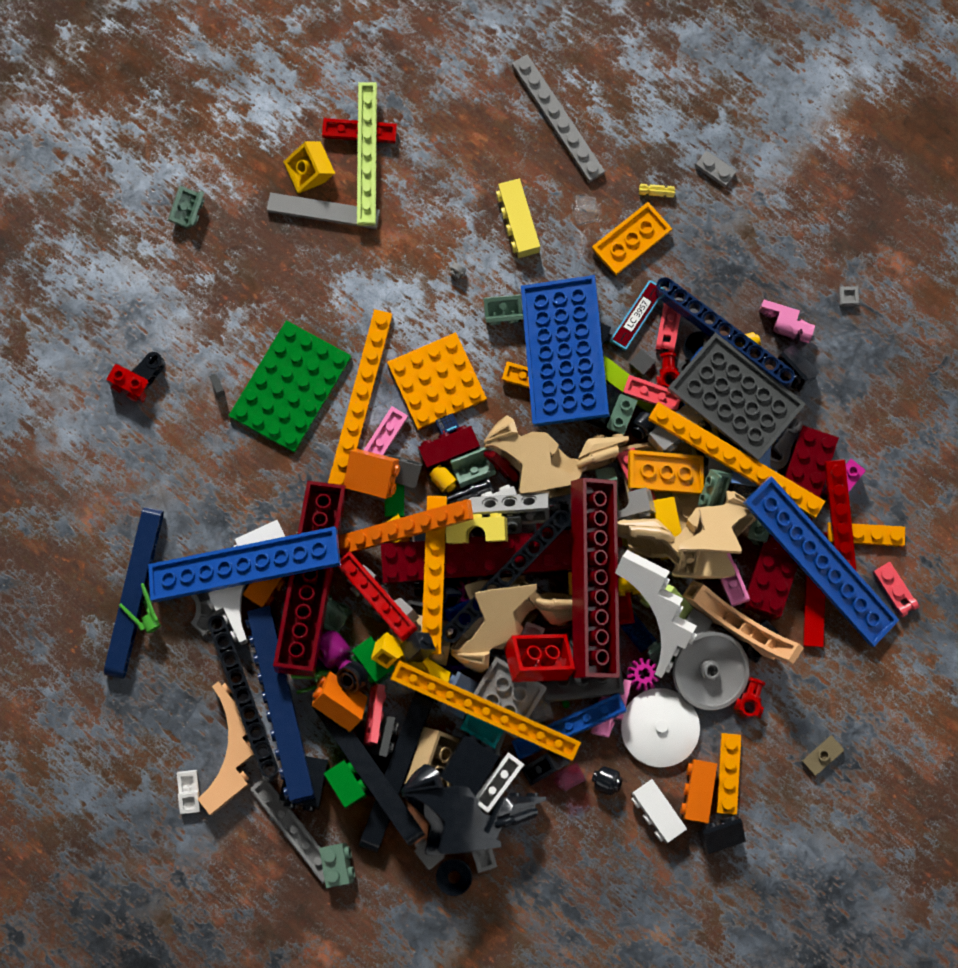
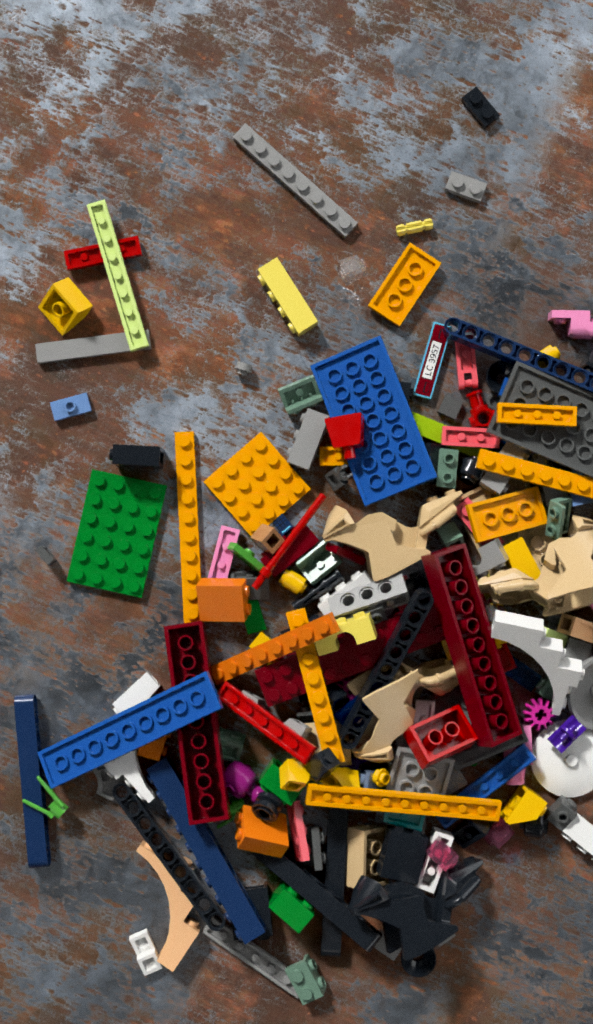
camera: 15 degrees left, 10 degrees up
none -> medium blue plate [50,392,92,421]
none -> black brick [109,444,164,469]
none -> bright green plate [227,542,265,572]
none -> medium nougat brick [250,524,285,555]
none -> red bar [251,493,327,590]
none -> light grey brick [286,408,330,472]
none -> dark grey plate [324,464,353,491]
none -> red torso [325,412,364,460]
none -> yellow plate [372,768,390,788]
none -> clear pink brick [426,836,459,872]
none -> black plate [461,86,500,129]
none -> light orange plate [496,402,577,427]
none -> yellow slope [500,784,548,825]
none -> dark grey brick [546,795,577,831]
none -> dark purple hips [547,715,586,753]

